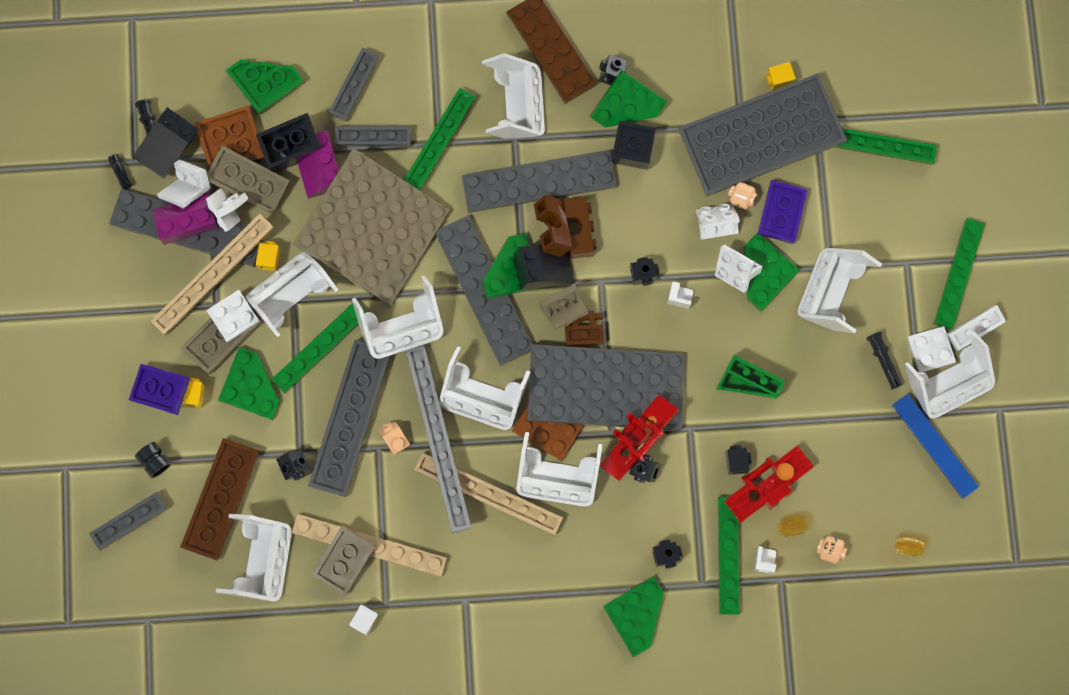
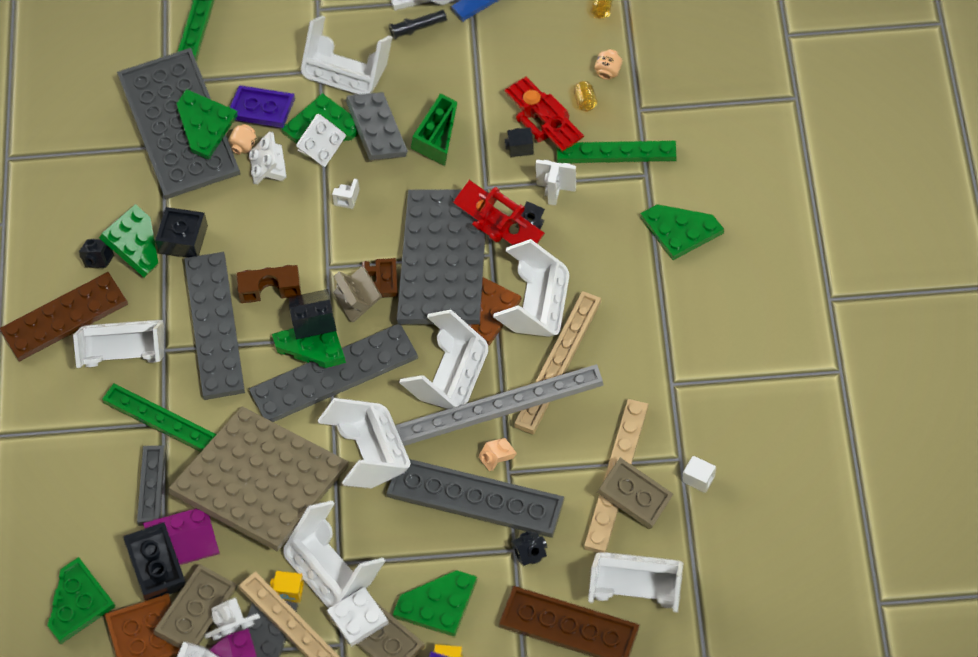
camera: 85 degrees left, 20 degrees down
green plate [271,303,367,394] -> none
dark grey plate [329,48,380,122] -> none
reddish brown arch [534,195,572,257] -> none
black brick [629,257,659,286] -> none
black brick [652,539,683,569] -> none
white panel [754,546,776,574] -> none
yellow brick [765,62,796,91] -> none
none -> green plate [177,89,238,160]
none -> dark grey plate [346,92,408,160]
none -> white bracket [536,160,576,206]

